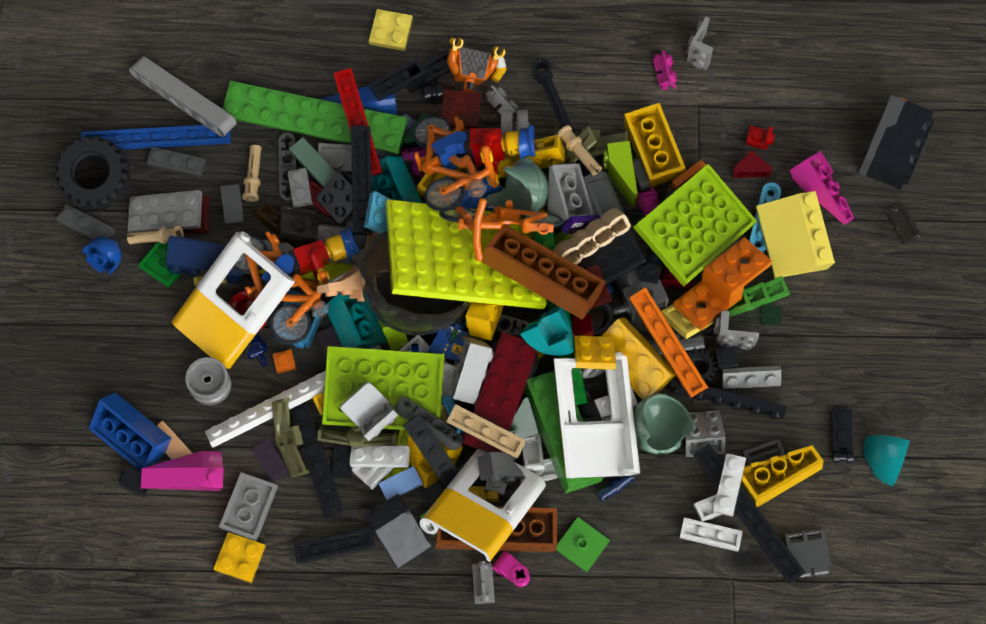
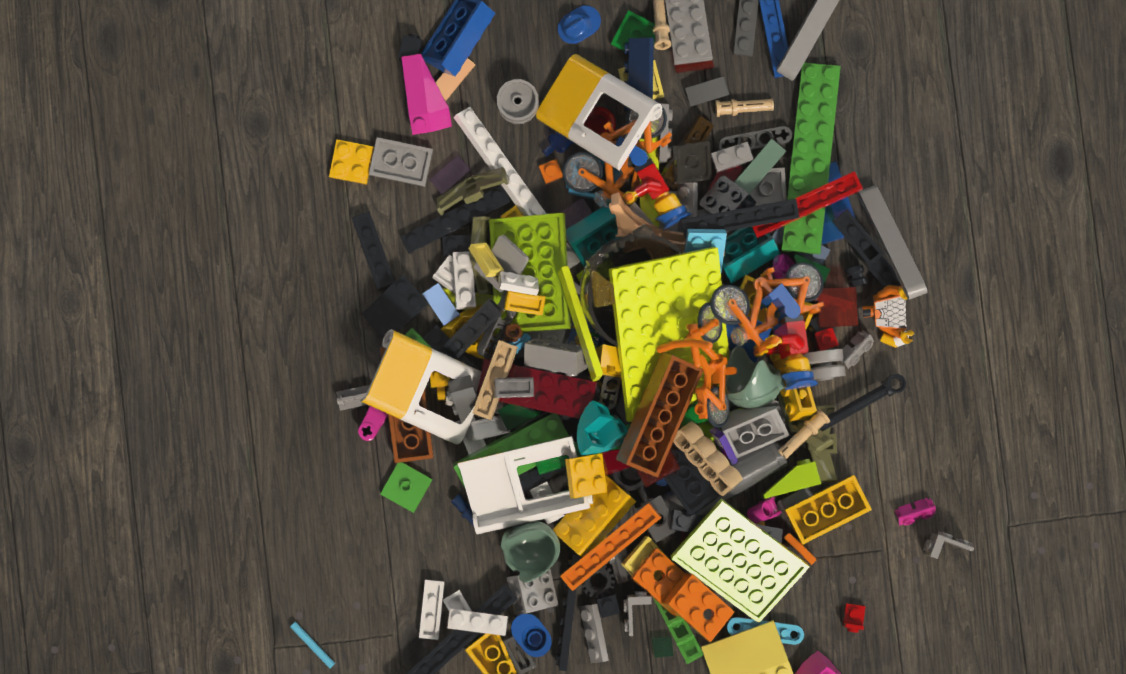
camera: 80 degrees right, 15 degrees up
light yellow plate [369,9,413,51] -> none
dark red slope [732,150,772,178] -> none
none -> light yellow tile [468,243,504,277]
none -> flat silver tile [494,377,534,398]
none -> white plate [498,271,539,296]
none -> reddish brown plate [503,323,523,342]
none -> yellow tile [504,291,546,315]
none -> blue piece [511,614,552,657]
none -> blue piece [558,6,601,44]
none -> neon yellow tile [558,266,603,382]
none -> clear yellow tile [590,270,615,307]
none -> red bracket [814,328,839,351]
none -> light grey beam [858,185,927,300]

